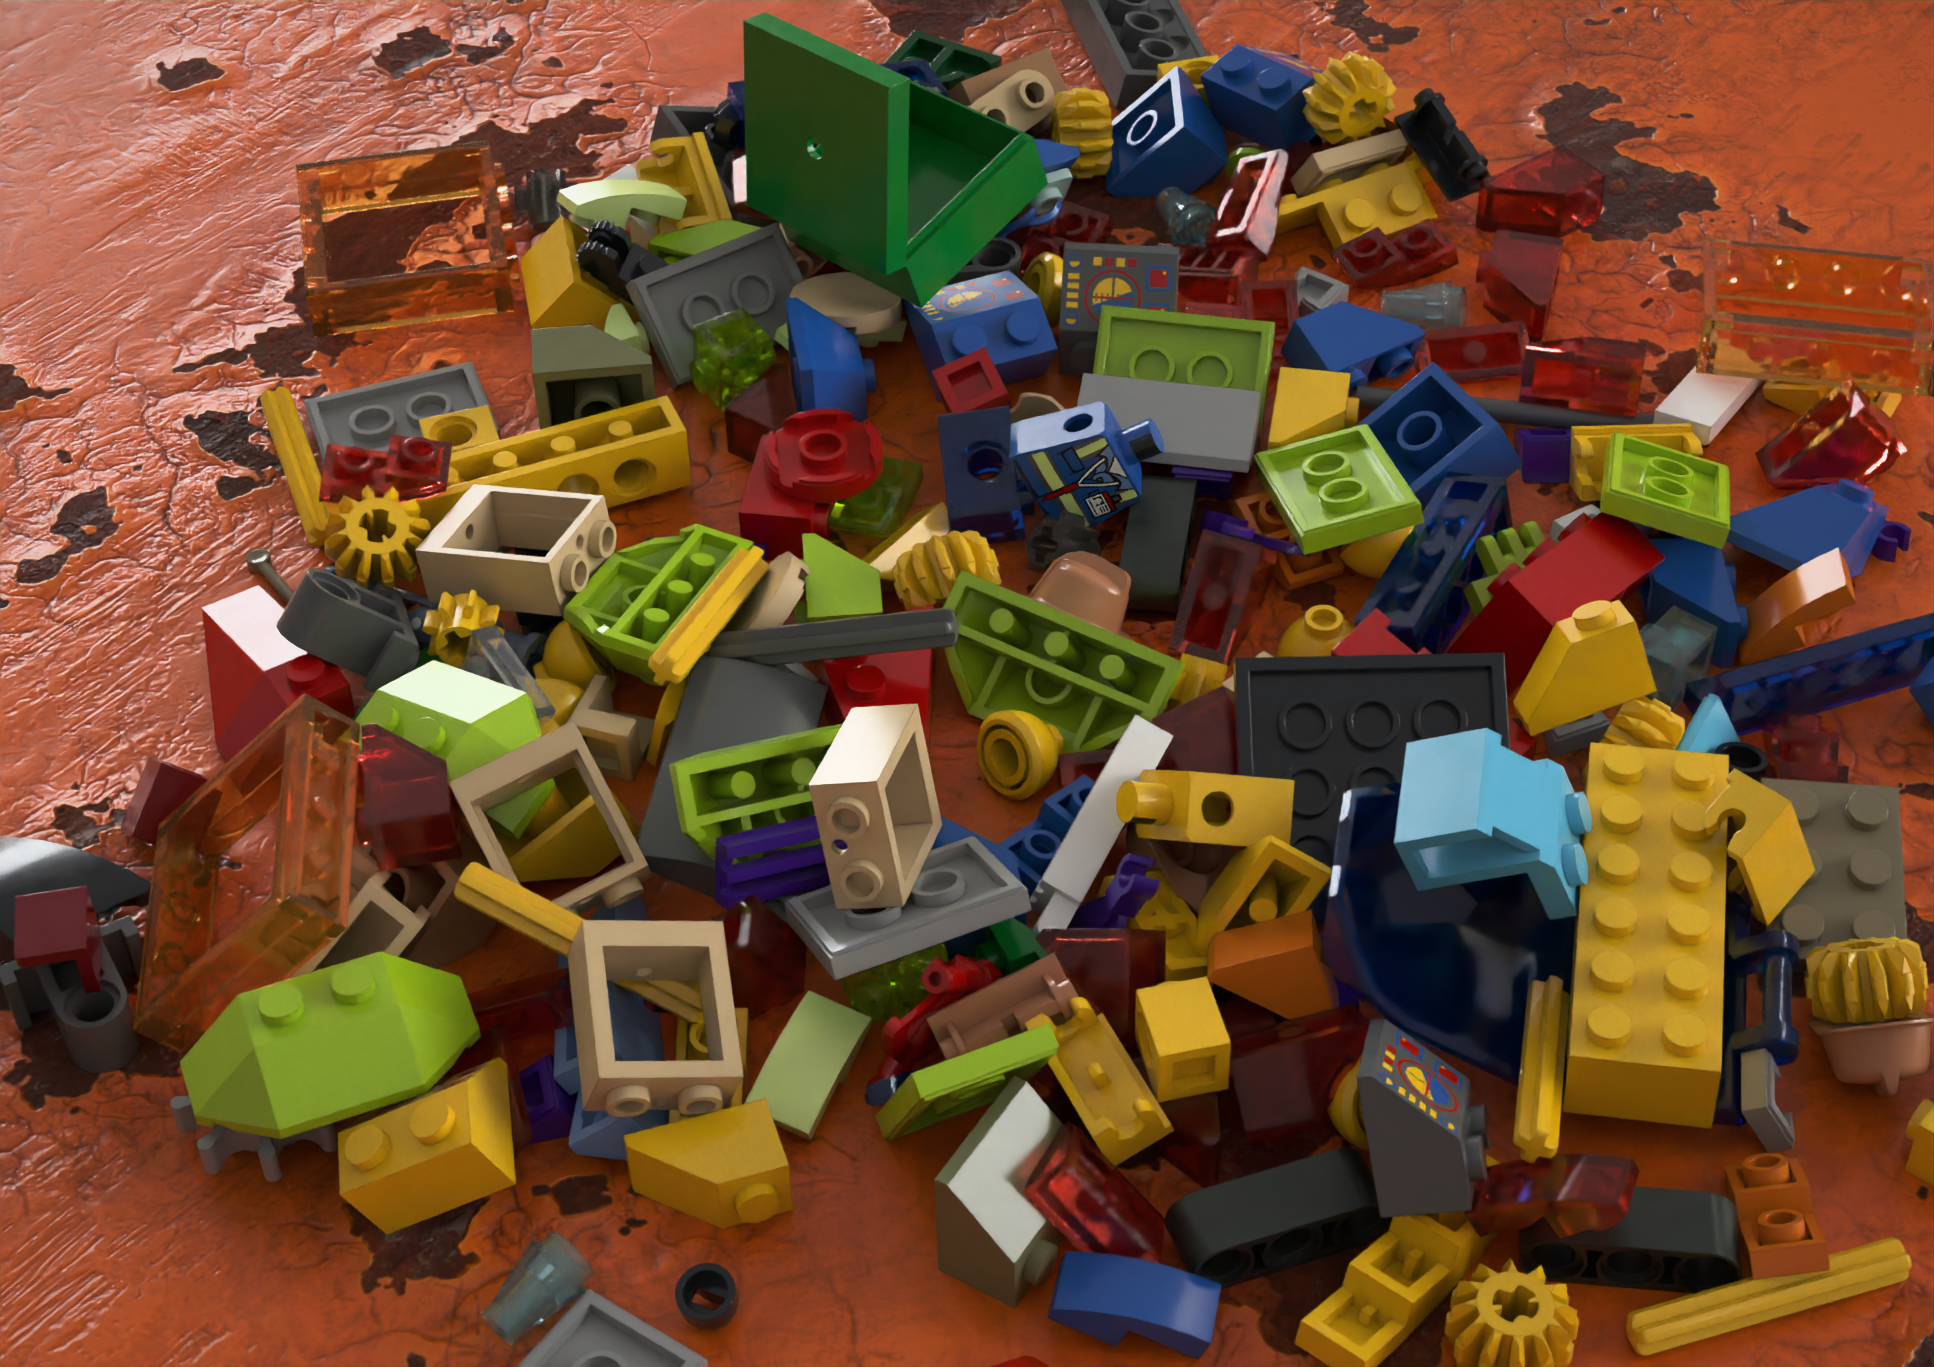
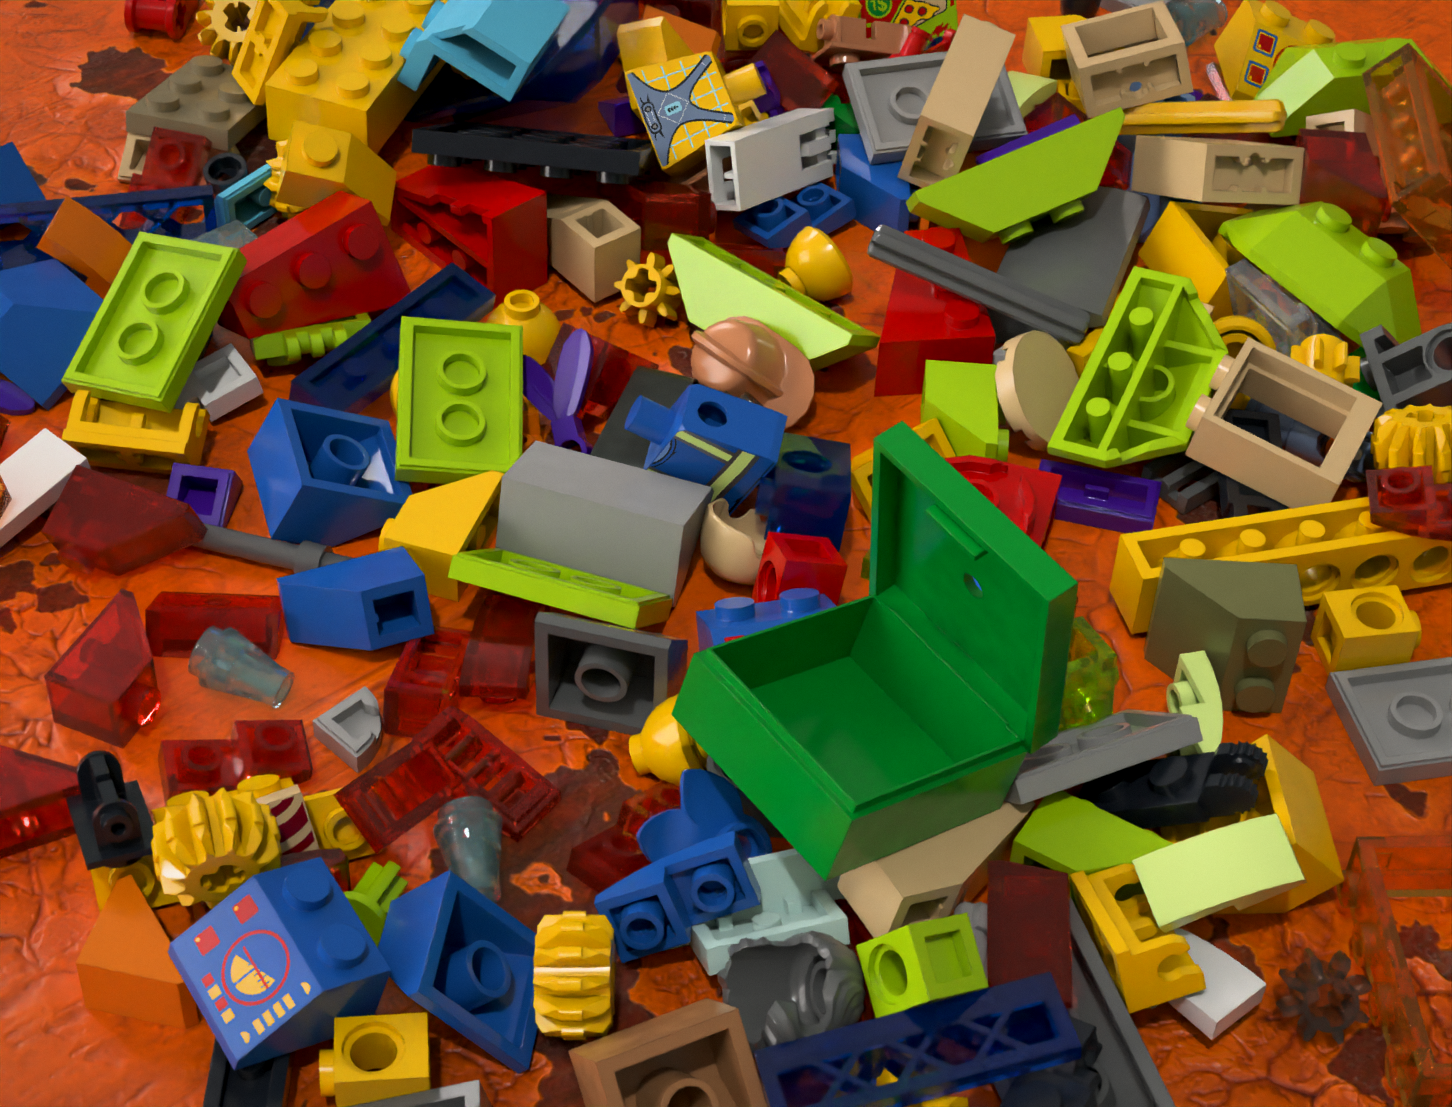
camera: 175 degrees left, 0 degrees up
yellow axle [648,546,769,686] -> none
yellow gear [892,530,1002,610] -> none
tan plate [967,69,1055,132] -> none

